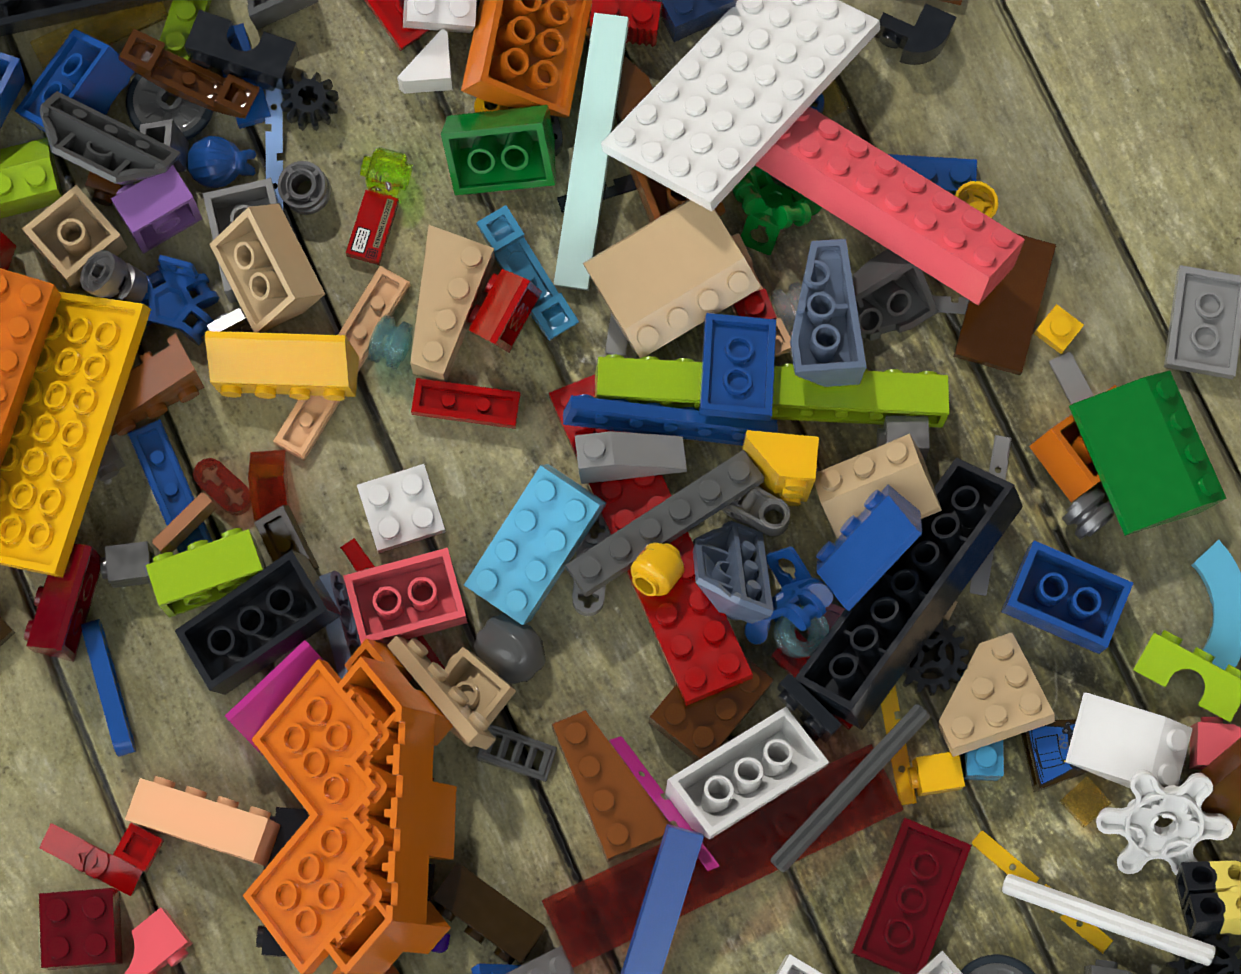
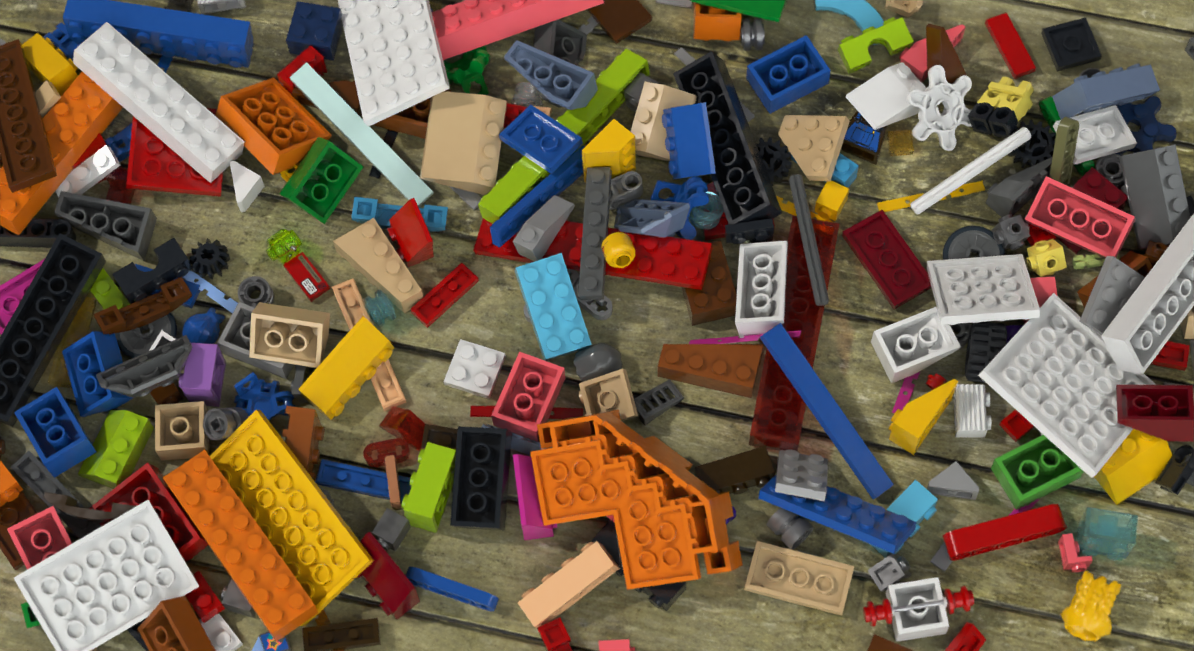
camera: 45 degrees left, 10 degrees down
tan plate [387,635,496,750] -> none

